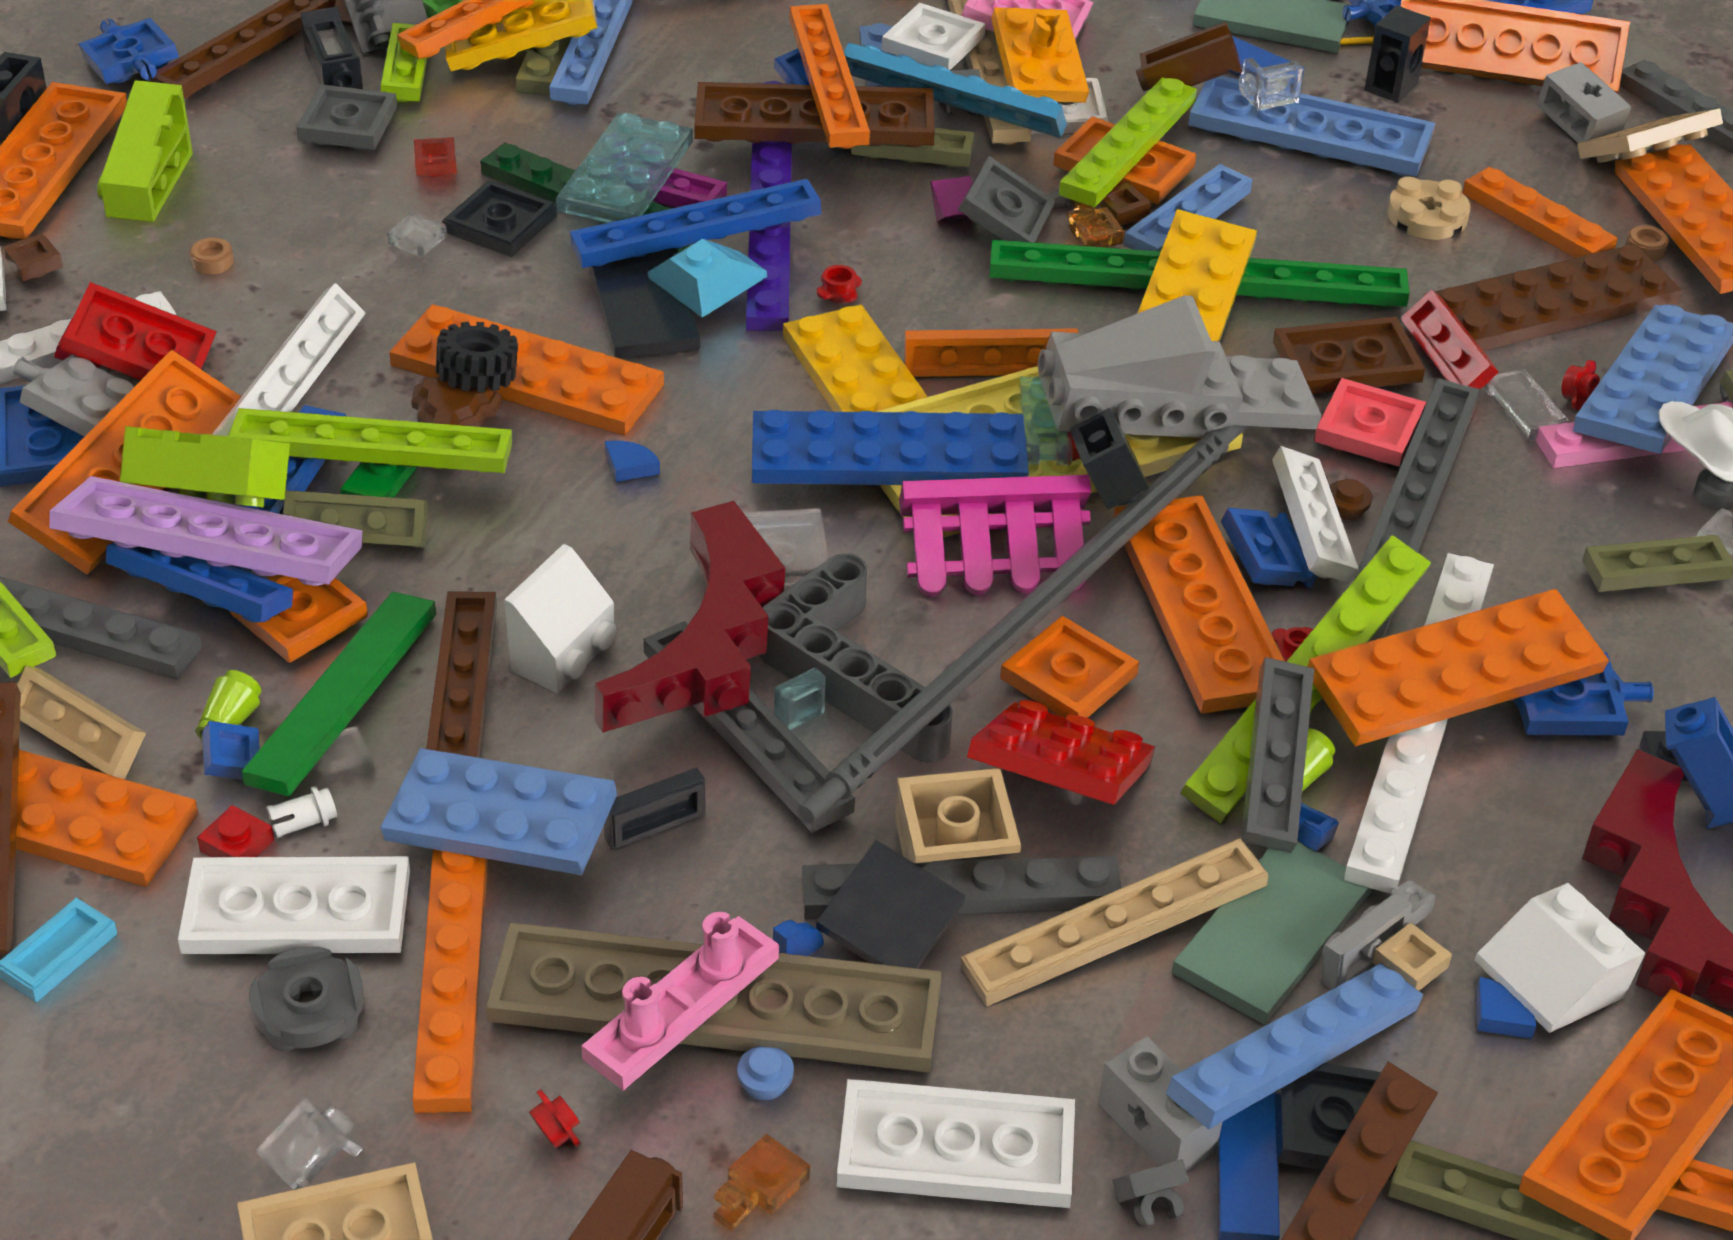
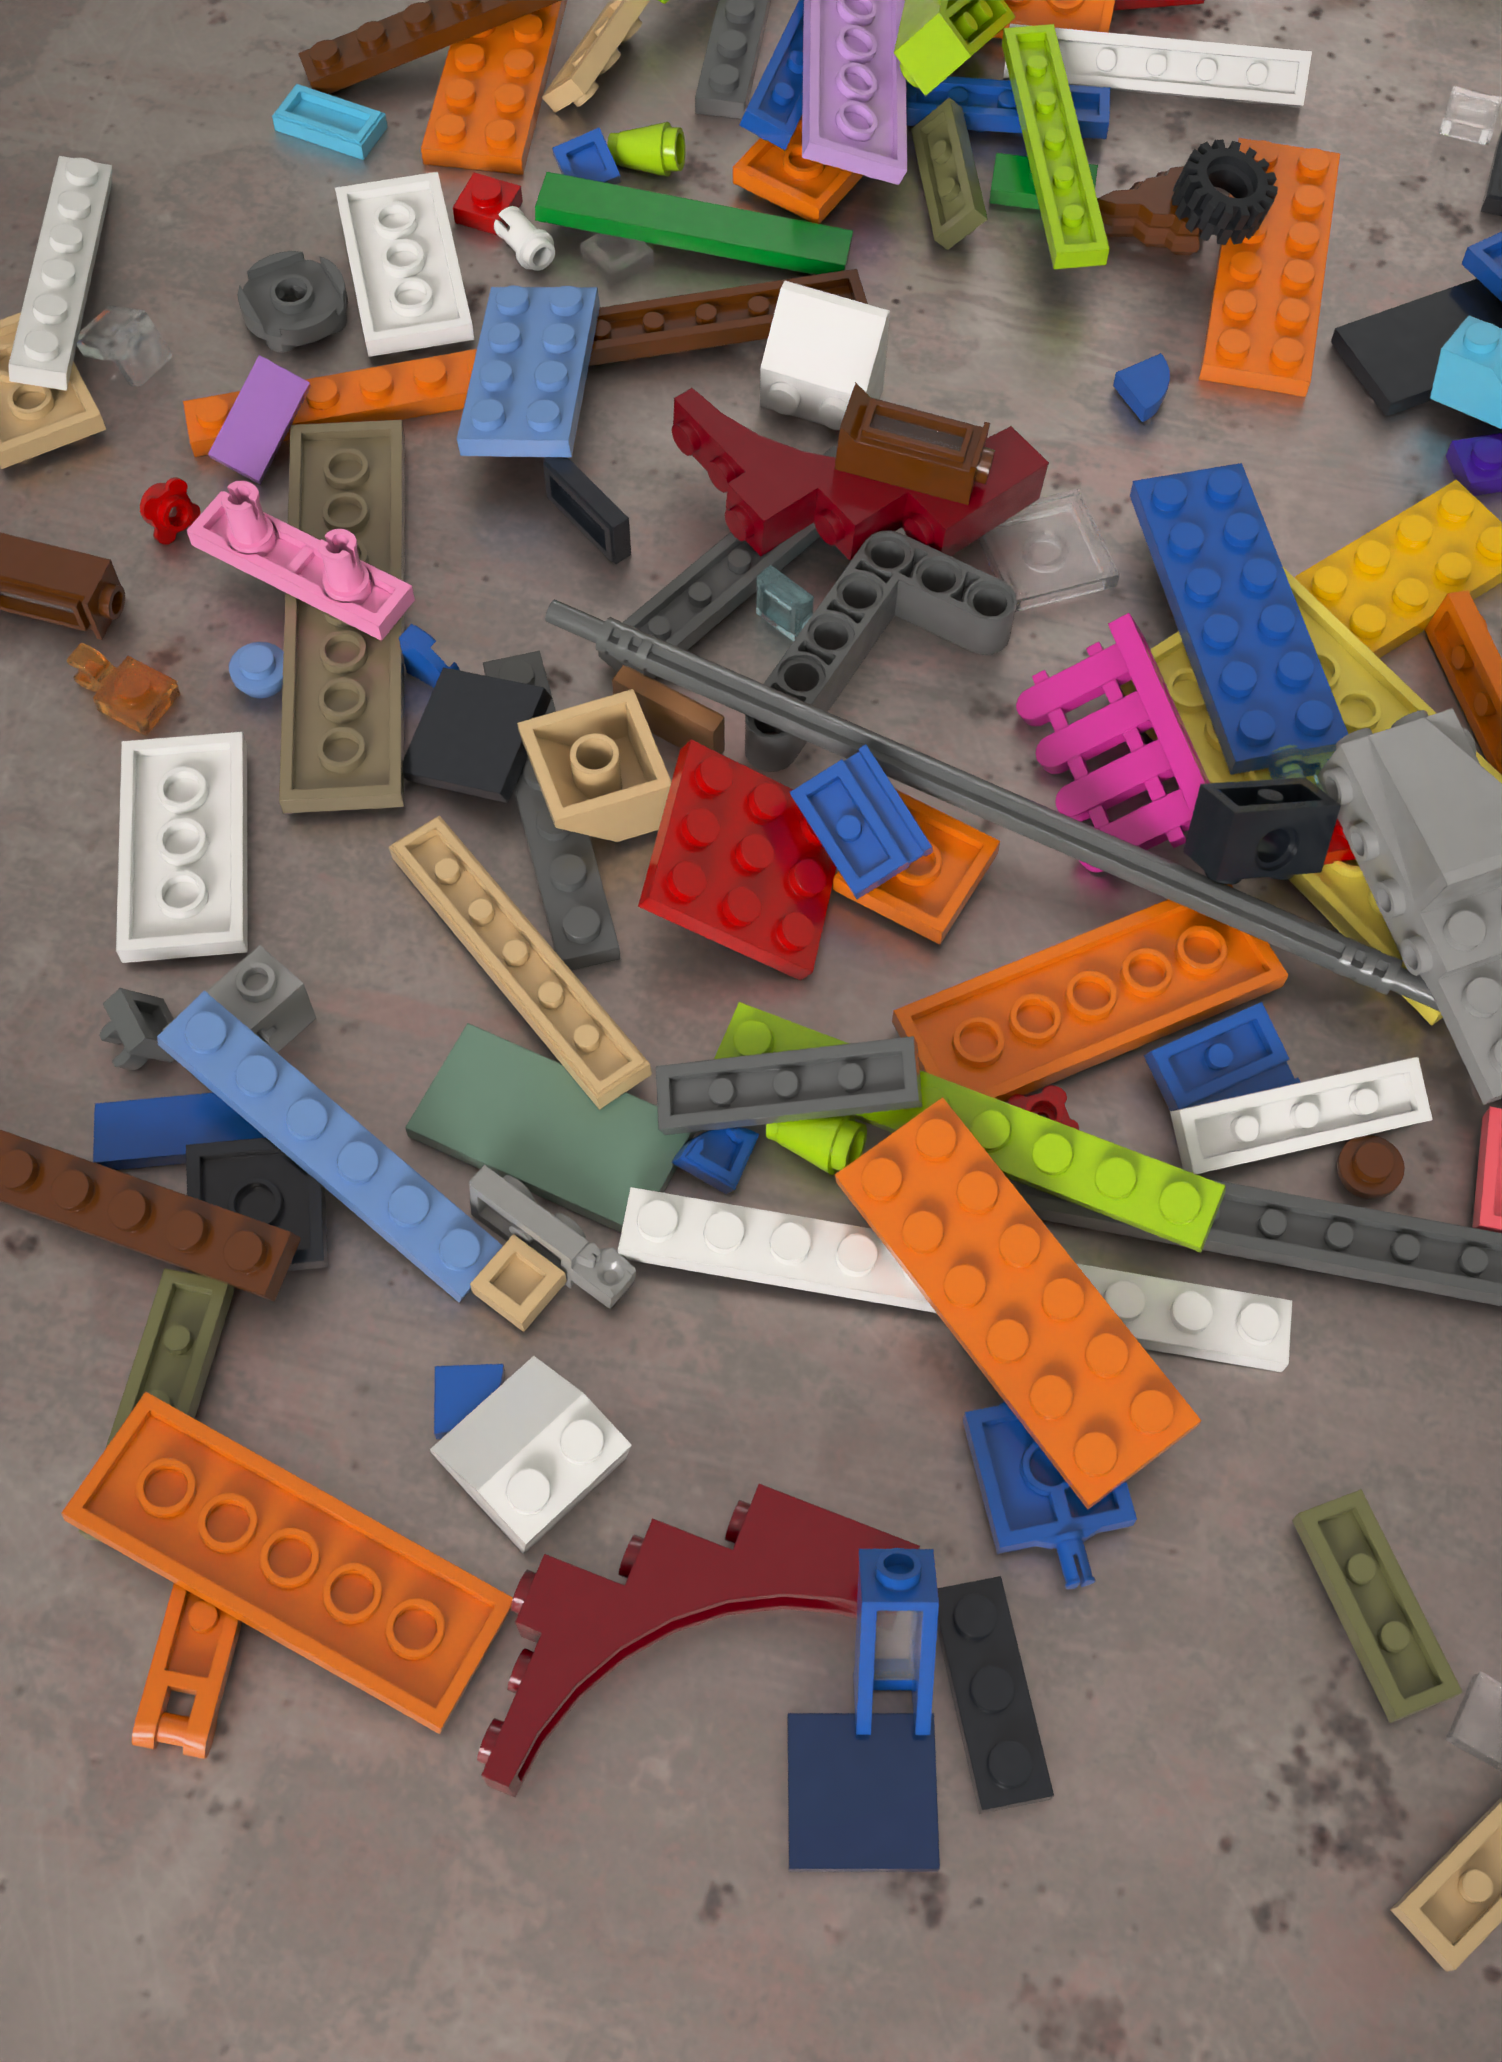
camera: 80 degrees right, 20 degrees up
none -> white plate [9,156,112,391]
none -> medium lavender tile [208,355,311,485]
none -> medium nougat tile [612,665,725,754]
none -> blue plate [790,744,933,899]
none -> reddish brown window [834,382,995,505]

